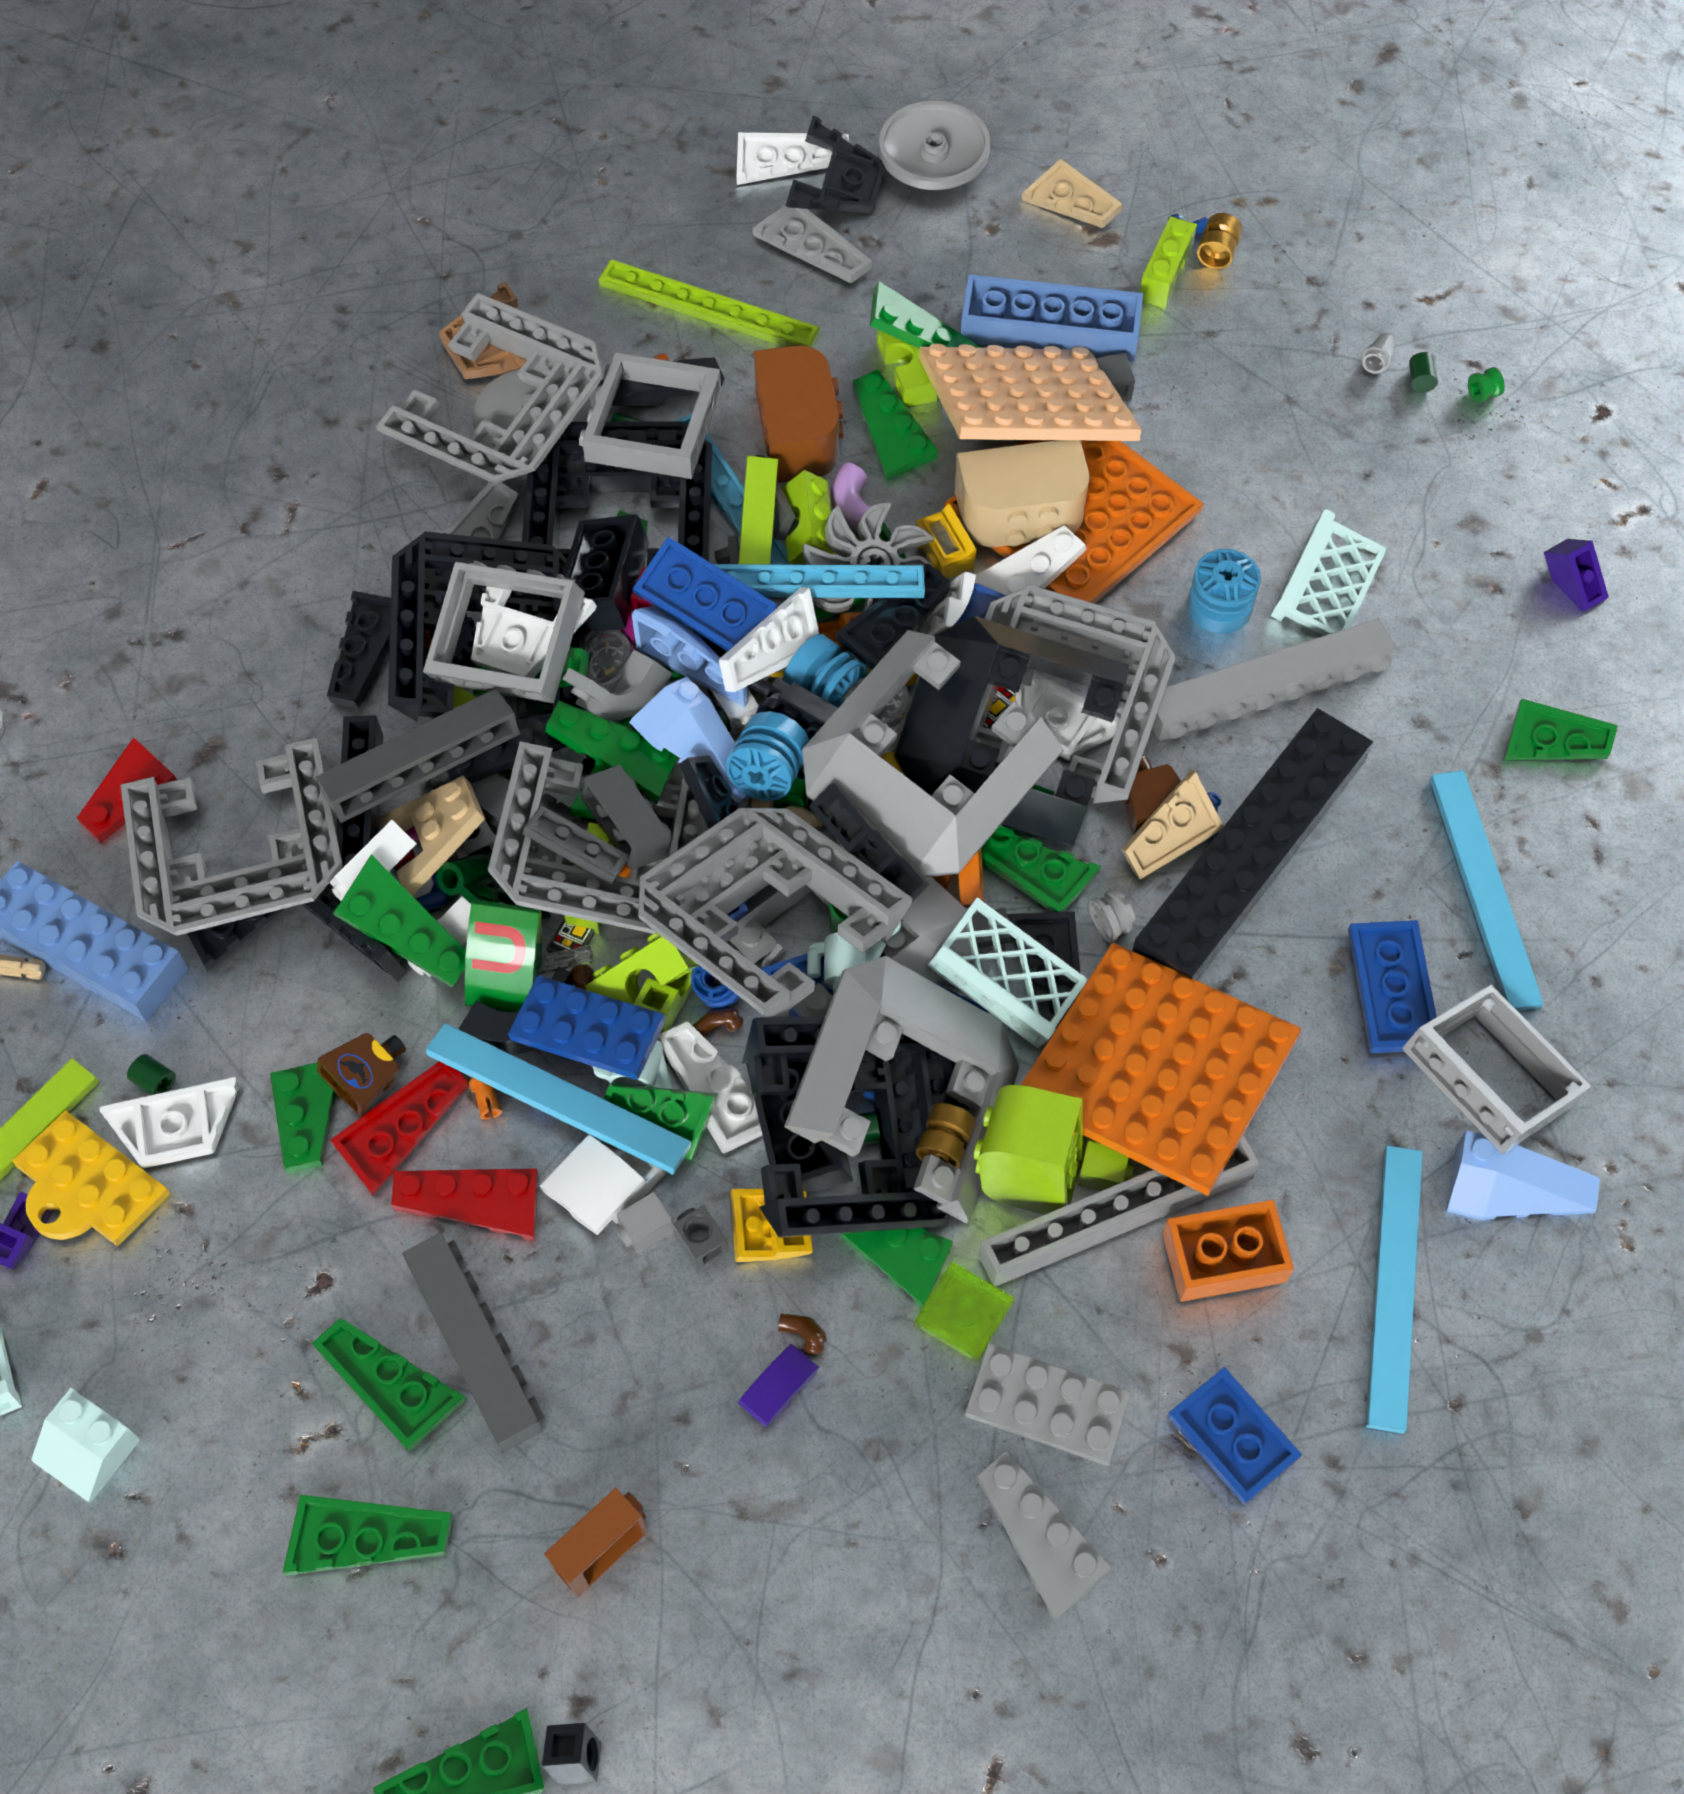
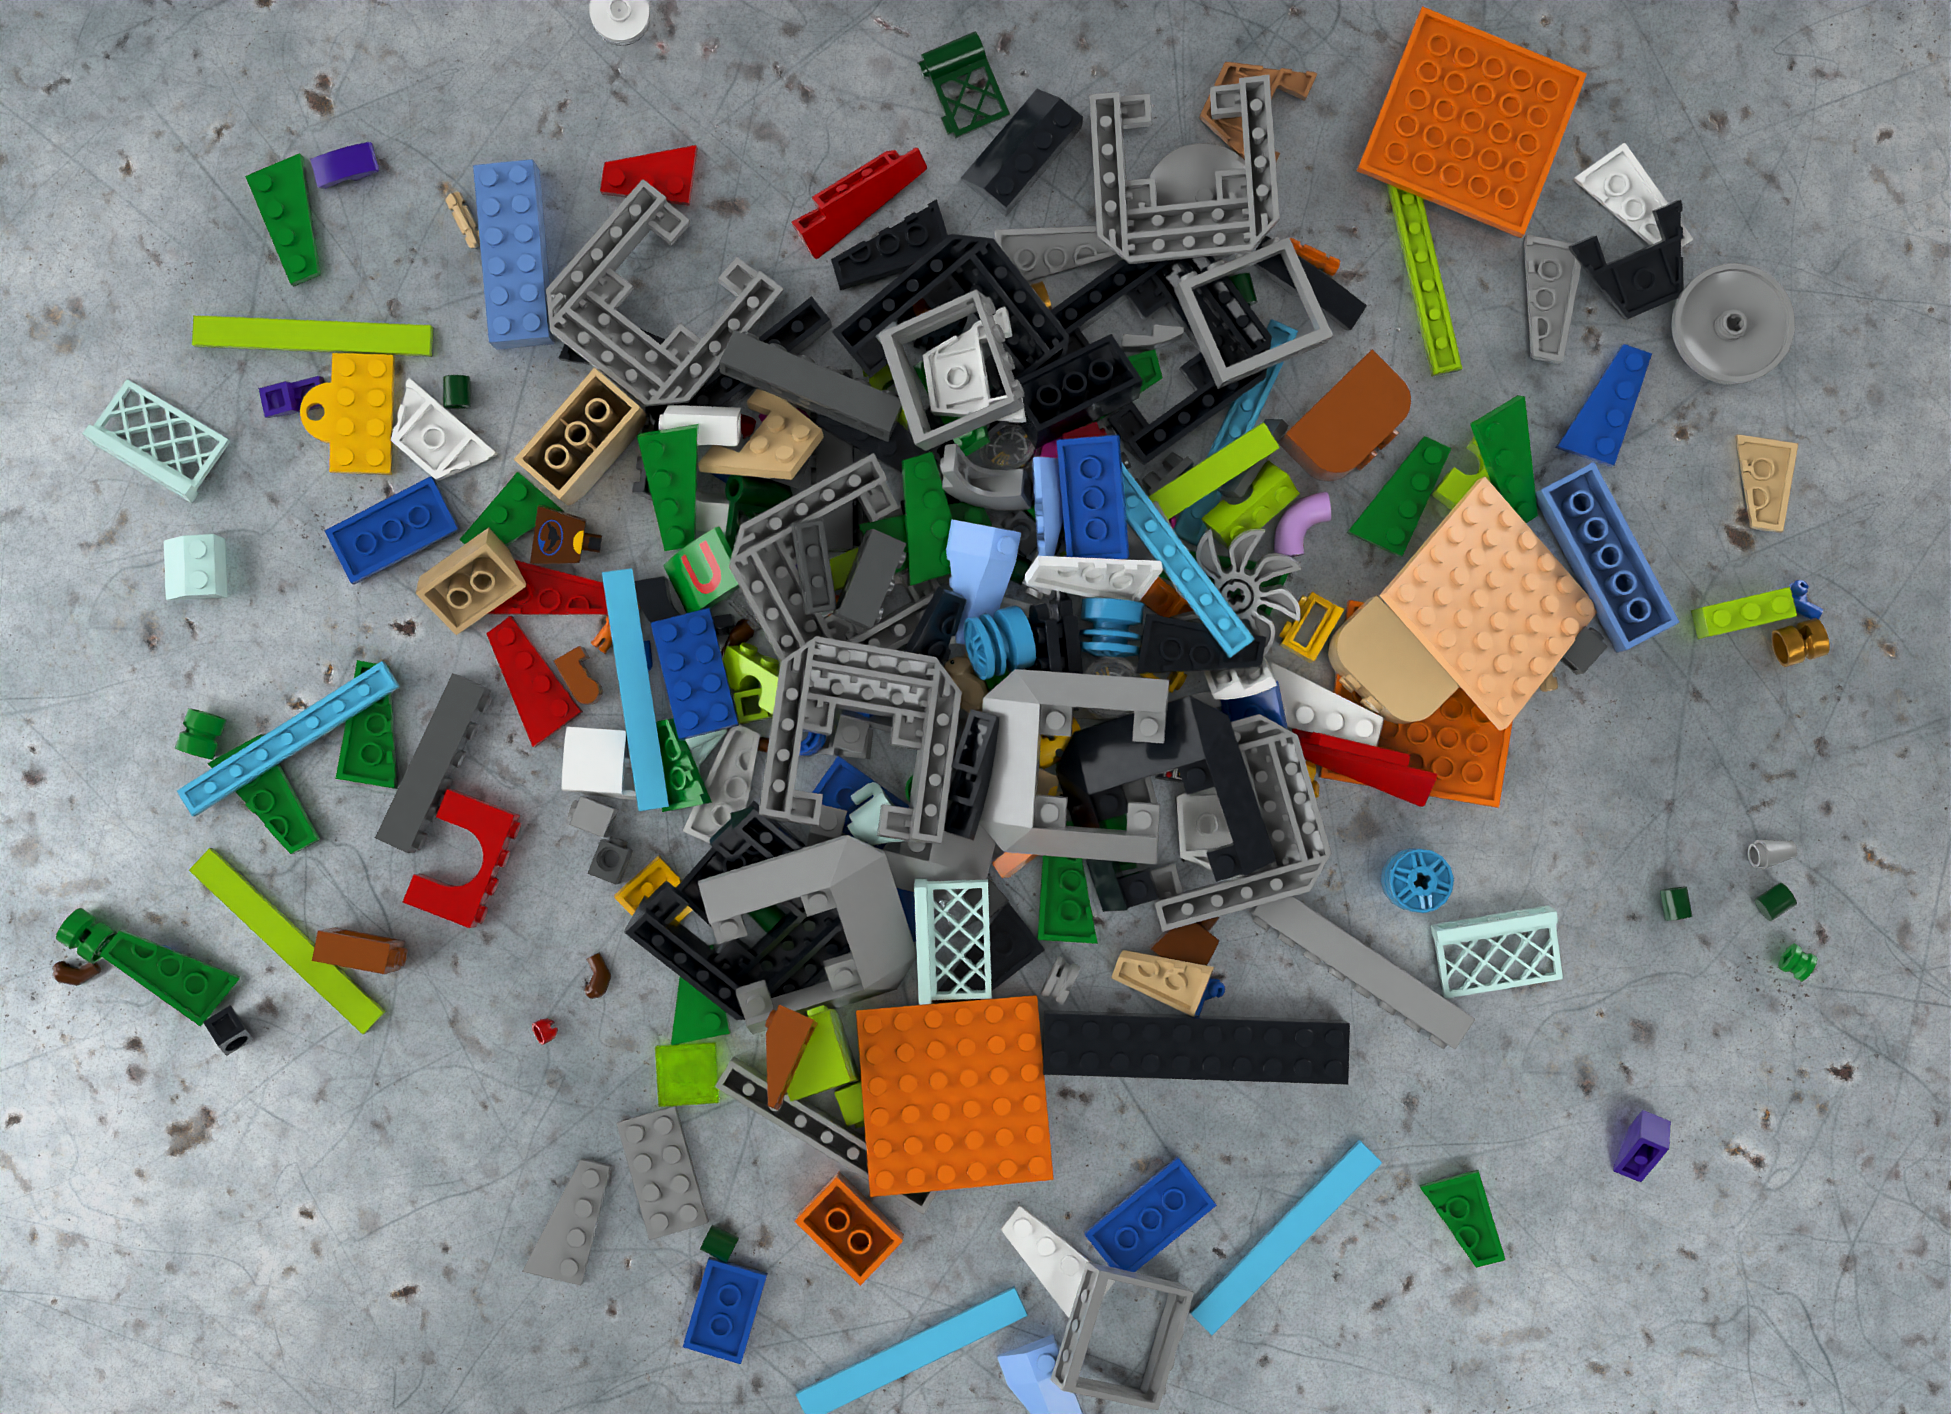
camera: 55 degrees right, 25 degrees up
dark purple slope [738,1344,819,1427] -> none
pearl gold wheel [916,1103,976,1169] -> none
none -> green wheel [175,708,227,760]
none -> medium azure tile [177,661,400,816]
none -> lime tile [189,848,386,1034]
none -> blue plate [324,476,460,585]
none -> red arch [402,789,521,928]
none -> tan slope [416,528,526,635]
none -> tan brick [514,367,647,506]
none -> red hinge [532,1018,558,1045]
none -> dark orange leg [553,646,603,705]
none -> dark green piece [700,1224,739,1263]
none -> dark orange slope [765,1004,818,1110]
none -> red wedge [791,148,927,259]
none -> dark green piece [917,31,1010,139]
none -> black slope [961,89,1083,217]
none -> white wing [1001,1204,1115,1318]
none -> light grey slope [1121,325,1184,352]
none -> red wedge [1291,728,1437,807]
none -> orange plate [1356,6,1587,238]
none -> blue wing [1555,344,1652,467]
none -> dark green piece [1660,886,1692,921]

